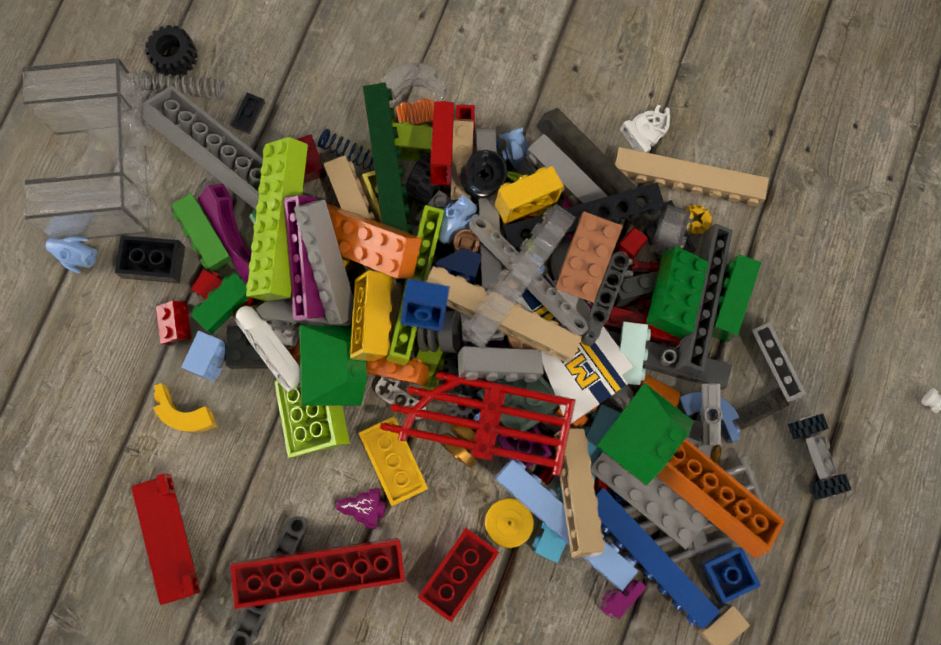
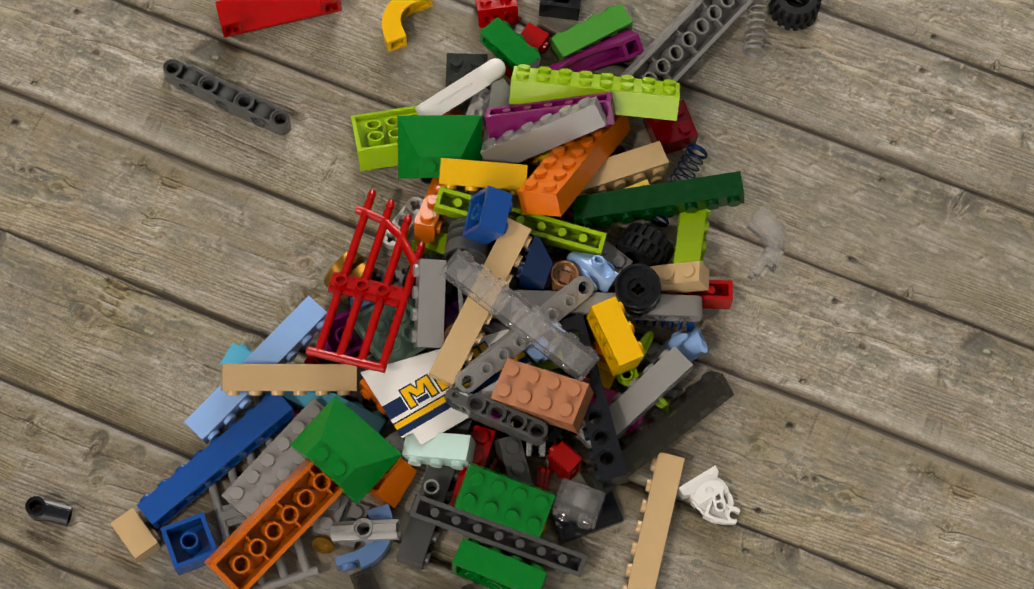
camera: 90 degrees right, 10 degrees down
light blue brick [181,331,226,382] -> none
red brick [230,538,405,609] -> none
black plate [231,93,265,134] -> none
magenta rock [336,488,386,529] -> none
yellow plate [358,416,428,506] -> none
orange brick [396,98,434,127] -> none
red brick [417,528,500,622] -> none
red window [430,101,454,185] -> none
yellow wheel [485,498,534,548] -> none
magenta plate [599,579,646,619] -> none
yellow gear [681,204,712,234] -> none

